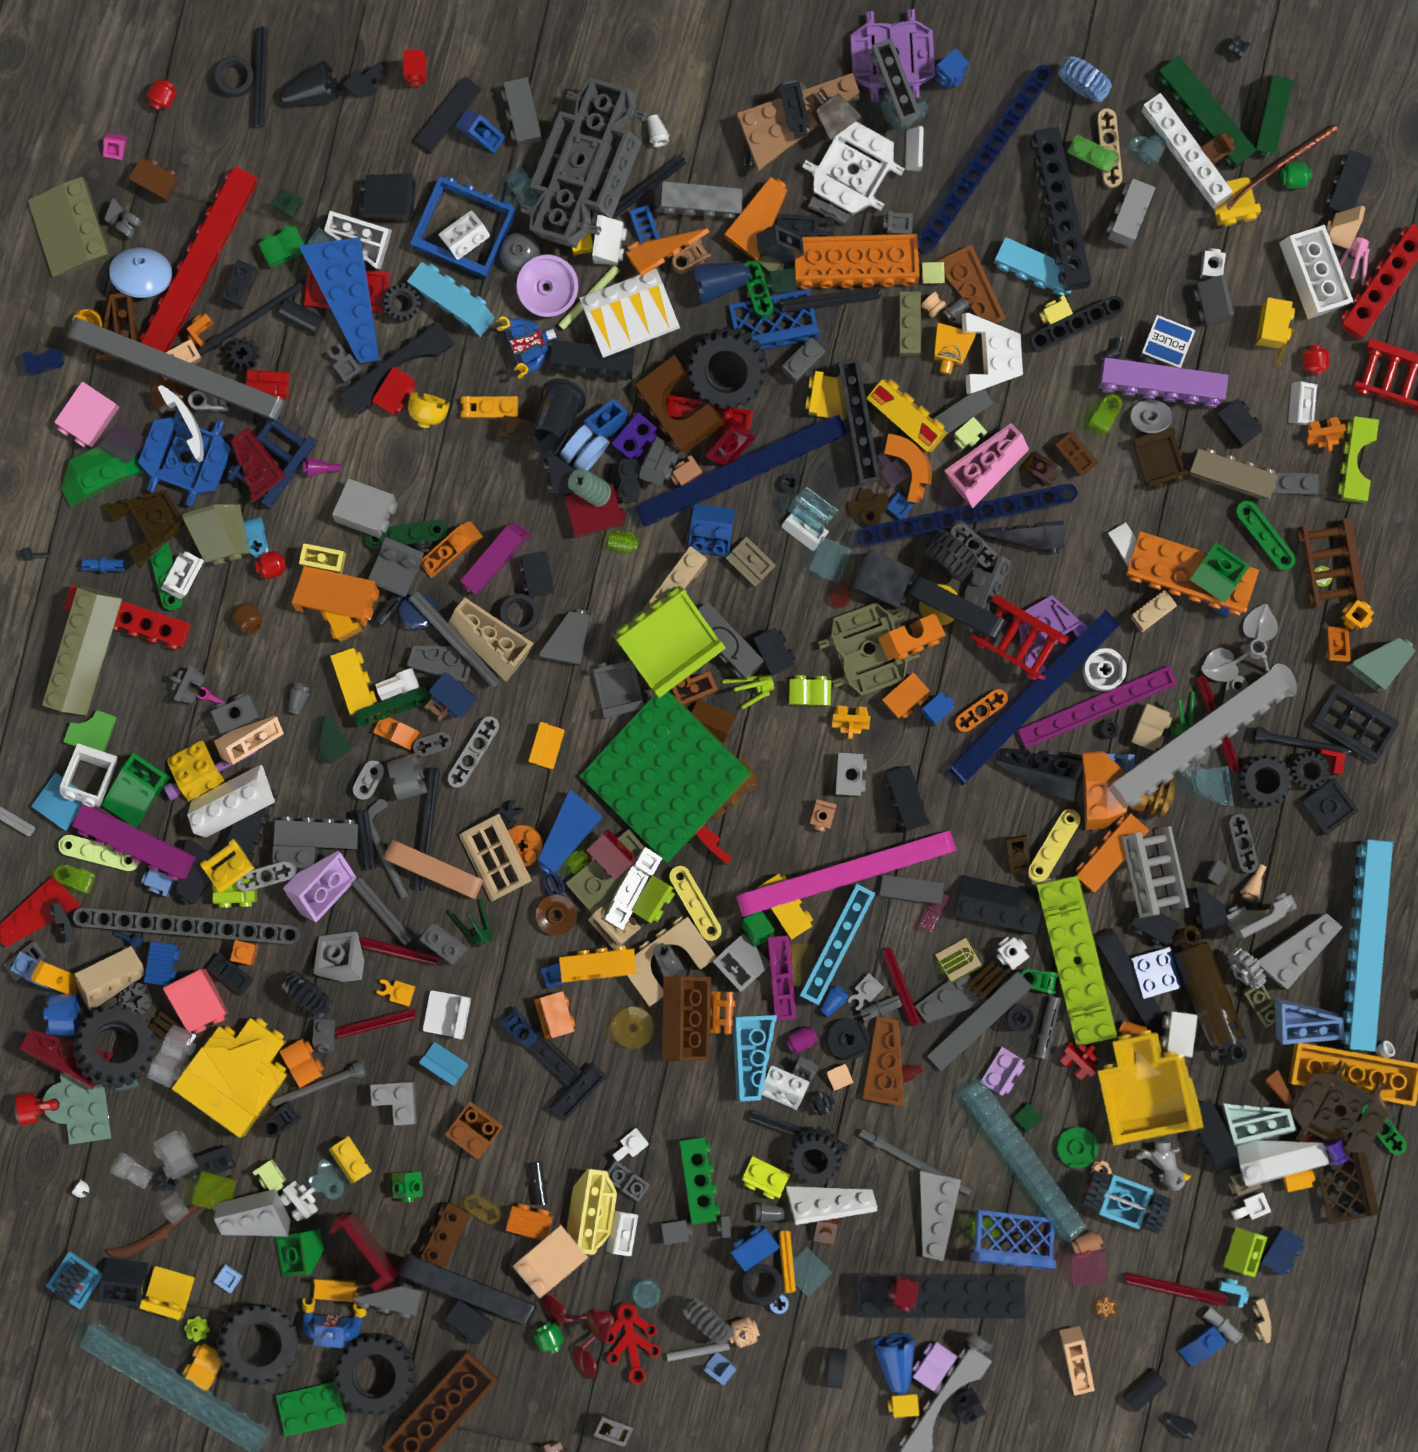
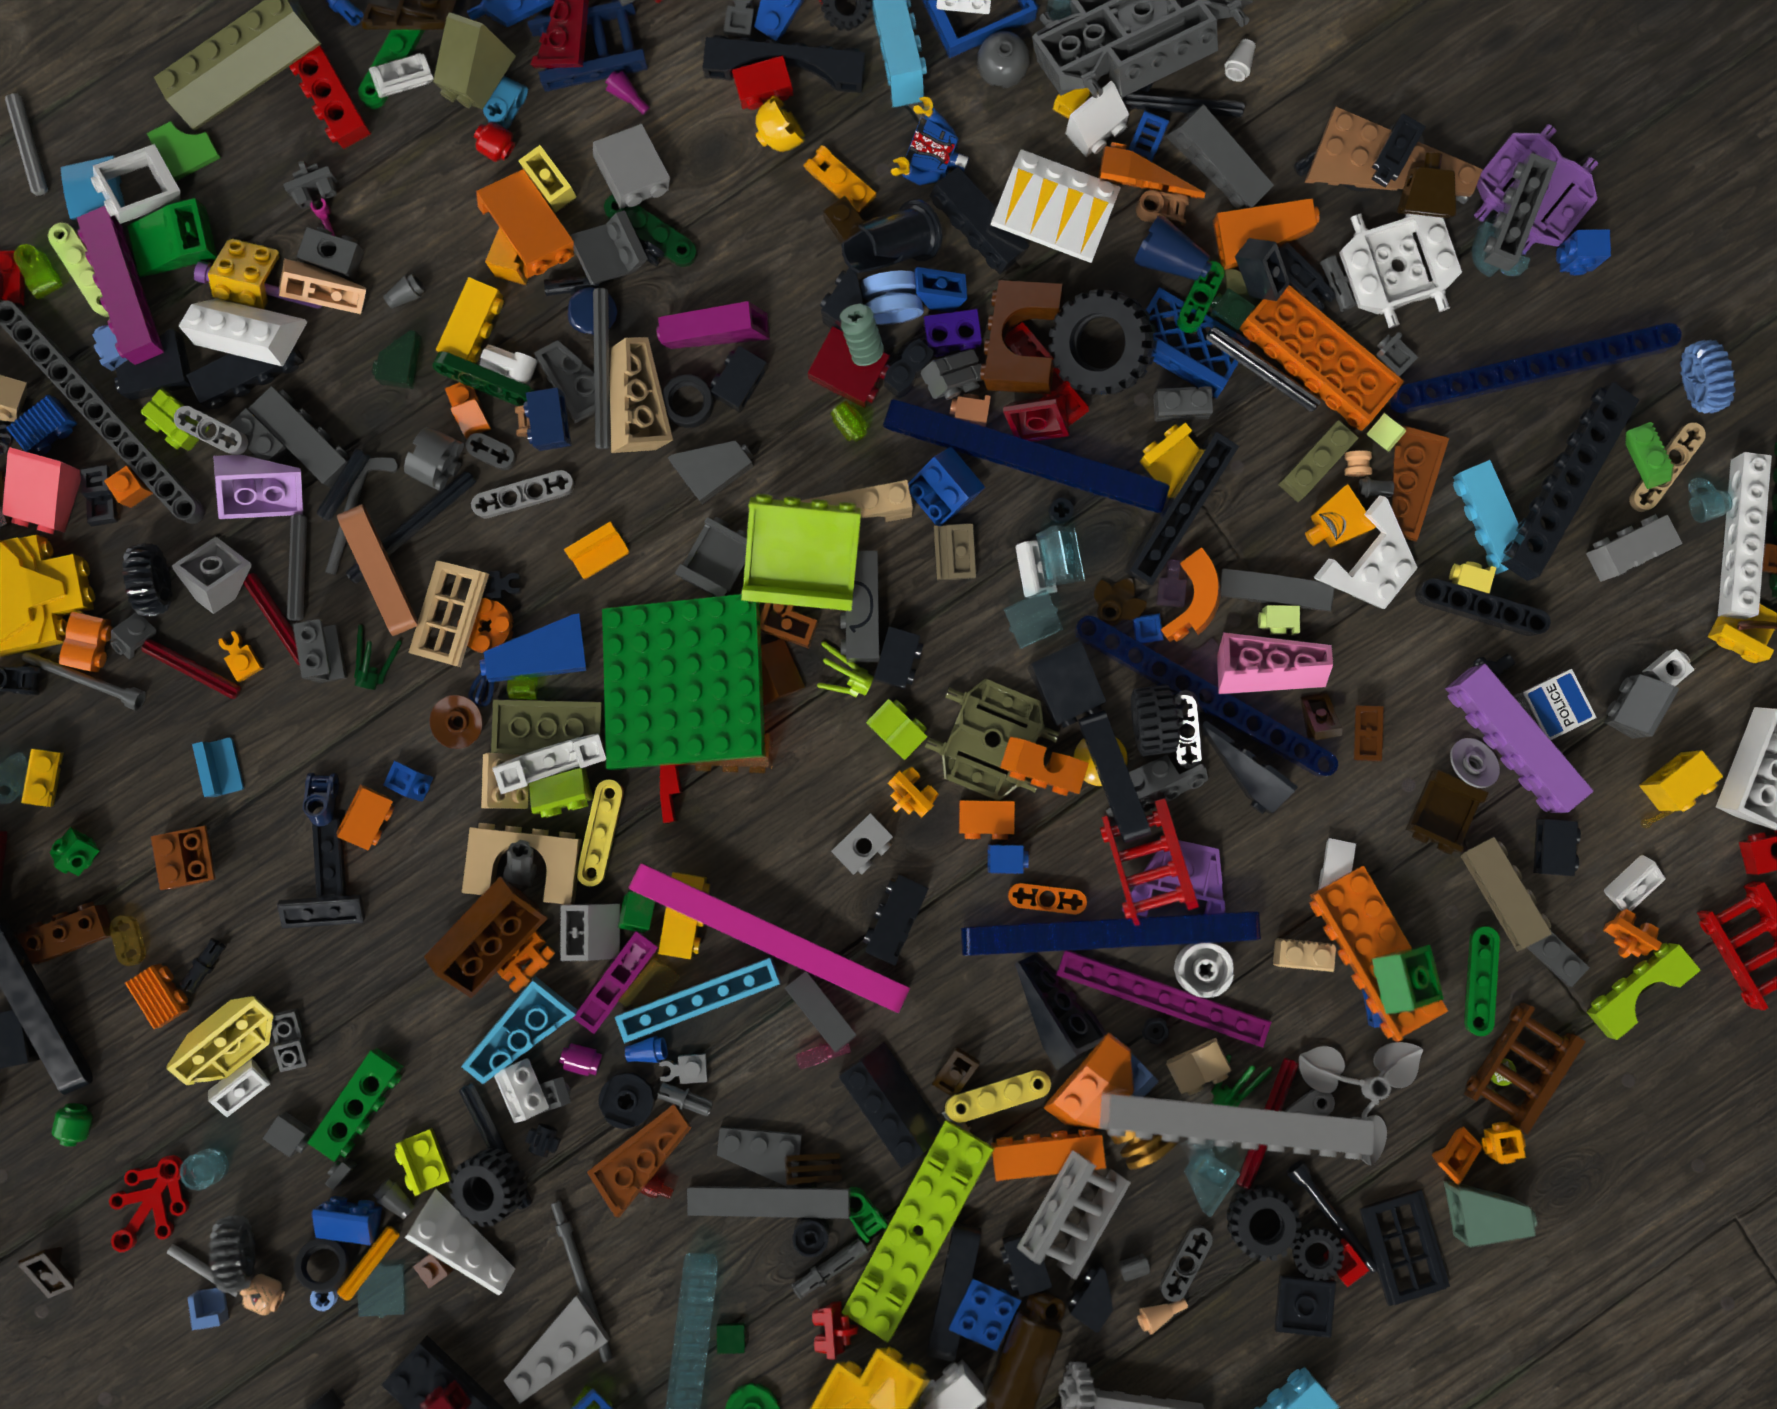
camera: 40 degrees right, 0 degrees up
dark blue hand [114,930,144,948] -> none
yellow plate [200,839,254,893] -> none
reddish brown head [232,603,263,634] -> none
light grey plate [353,761,384,800] -> none
light grey brick [370,1081,417,1125] -> none
orange slope [420,521,483,578] -> none
white bracket [423,990,471,1039] -> none
light nougat slope [513,1226,588,1298] -> none
lavender dish [516,255,578,317] -> none
dark red plant [544,1292,614,1380] -> none
yellowish green bar [558,265,620,330] -> none
light orange wedge [559,946,637,982] -> none
dark red brick [586,829,637,880] -> none
clear yellow dish [612,1007,654,1049] -> none
white plate [613,1128,649,1162] -> none
nougat brick [810,799,837,832] -> none
light nougat slope [826,1063,853,1091] -> none
clear red plate [830,587,851,608] -> none
yellow brick [866,379,947,452] -> none
dark red axle [881,947,920,1026] -> none
white slope [905,126,923,171] -> none
piece [935,938,983,984] -> none
lavender bracket [980,1047,1025,1096] -> none
white brick [996,937,1029,970] -> none
clear neon green piece [1088,394,1122,435] -> none
orange cone [1119,1021,1148,1038] -> none
light grey slope [1226,893,1297,938] -> none
red head [1302,345,1329,374] -> none

